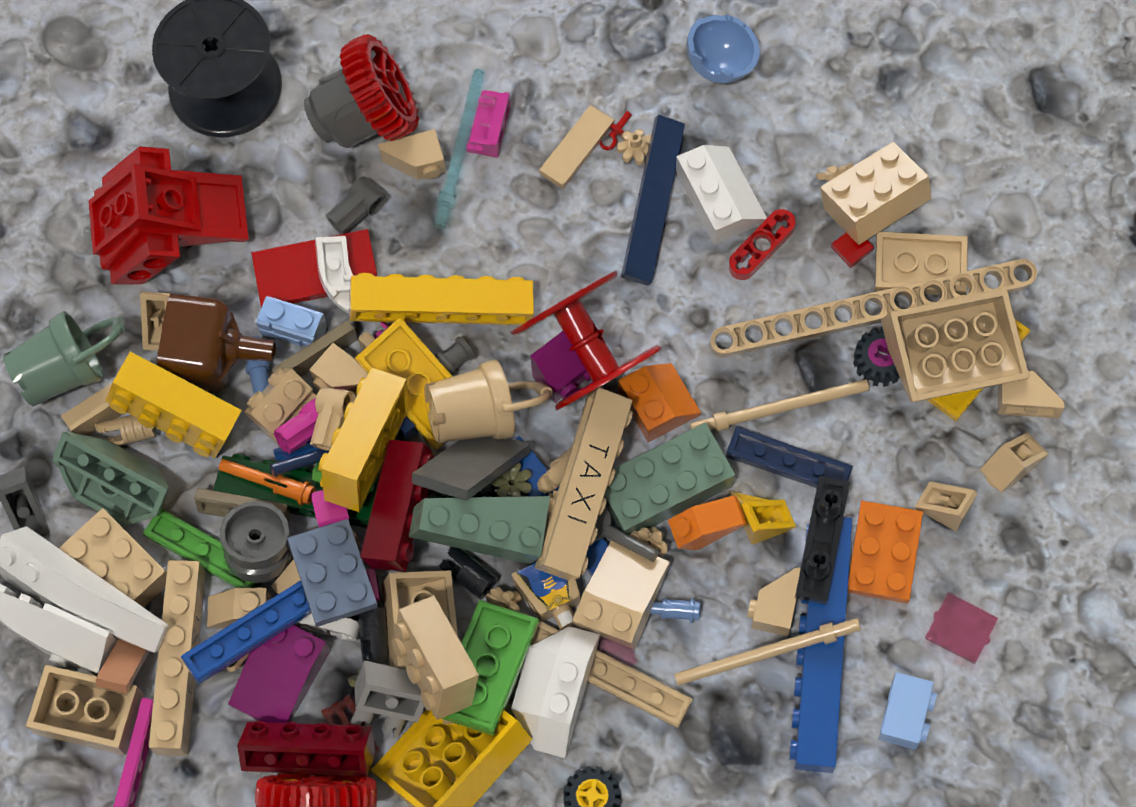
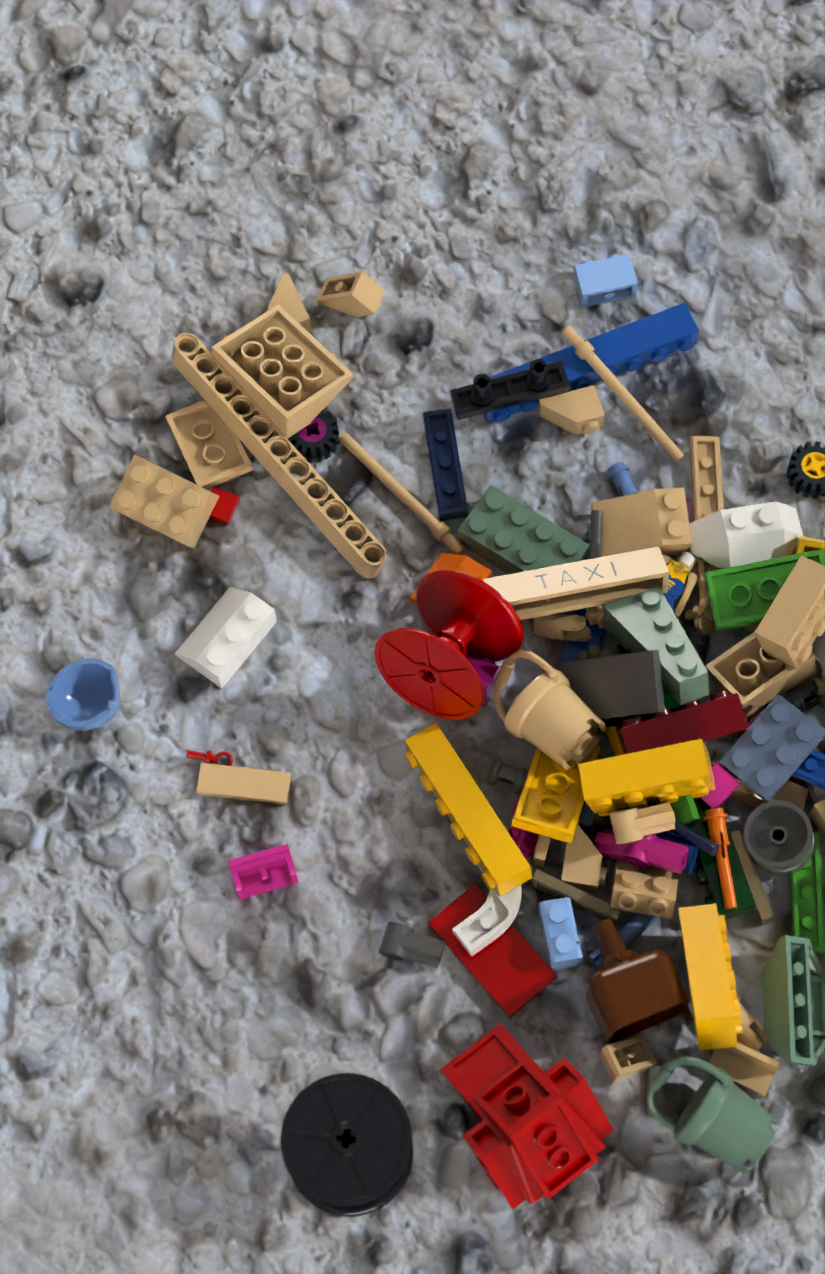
camera: 120 degrees left, 0 degrees up
red piece [304,34,419,148] -> none
tan slope [378,129,446,180] -> none
clear light blue bar [434,69,485,229] -> none
tan plant [617,129,651,165] -> none
dark blue tile [621,114,685,286] -> none
tan plant [629,527,668,559] -> none
orange slope [668,495,747,550] -> none
yellow slope [728,490,796,545] -> none
red beam [729,209,795,280] -> none
tan plant [815,163,853,182] -> none
orange plate [847,500,923,604] -> none
tan slope [915,481,978,532] -> none
clear pink piece [925,593,998,664] -> none

